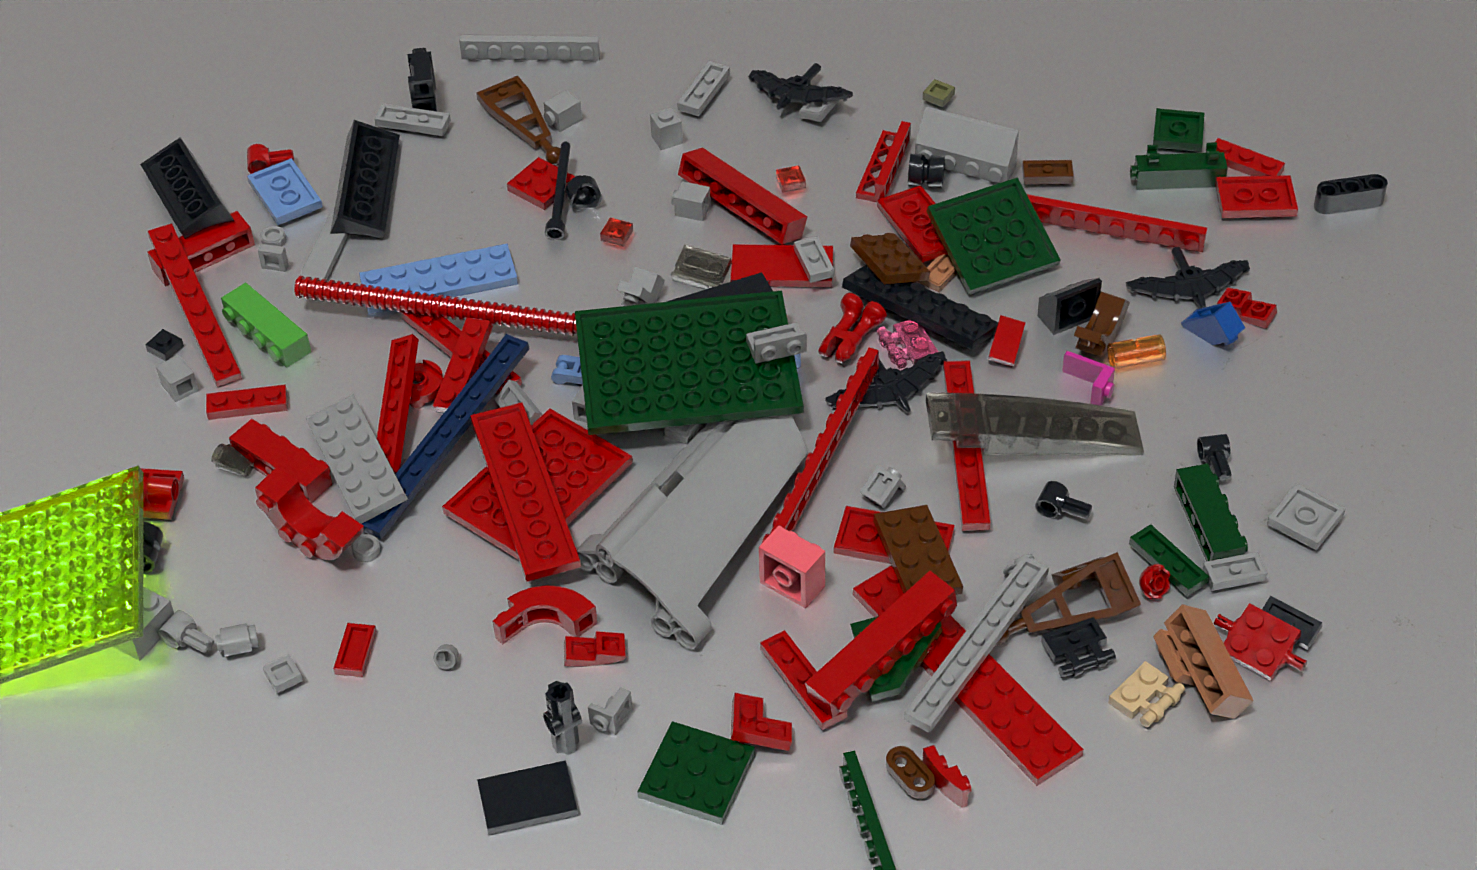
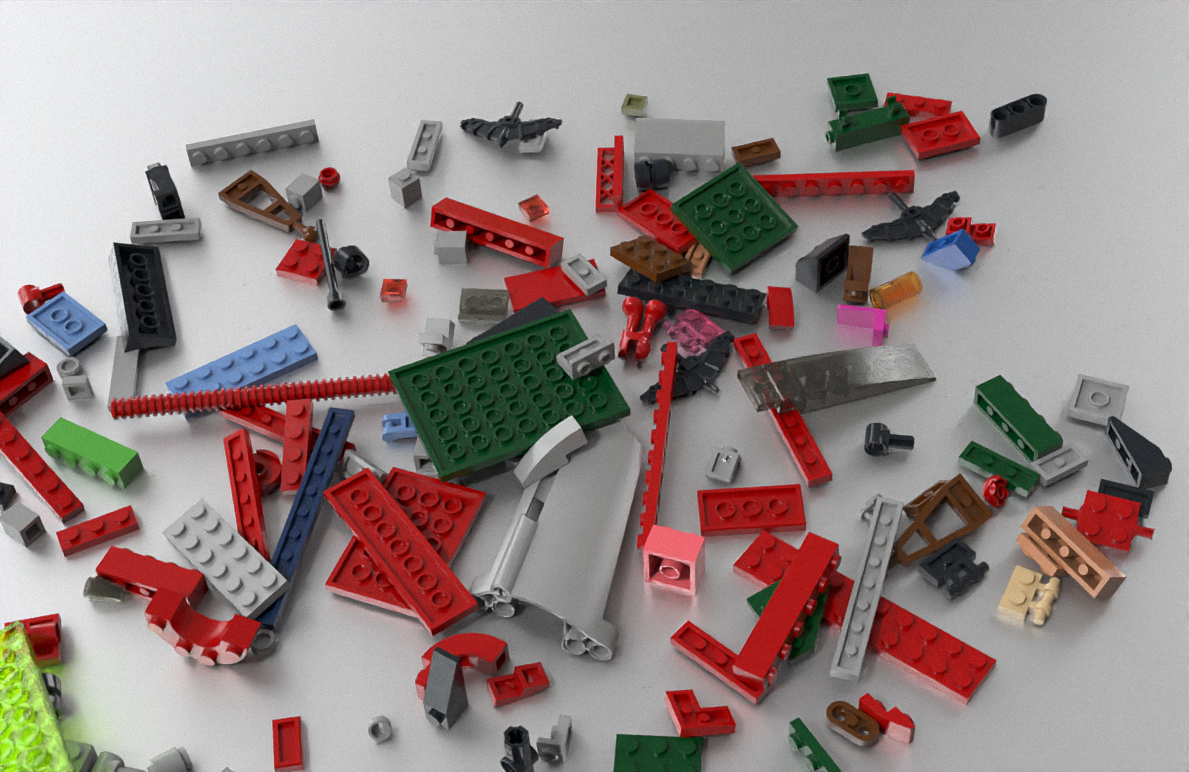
camera: 15 degrees left, 0 degrees up
reddish brown plate [873,505,963,595] -> none
black axle [1197,434,1232,482] -> none
none -> red plate [318,167,341,188]
none -> slope [423,646,469,730]
none -> light grey slope [513,415,588,488]
none -> black slope [1105,416,1172,489]

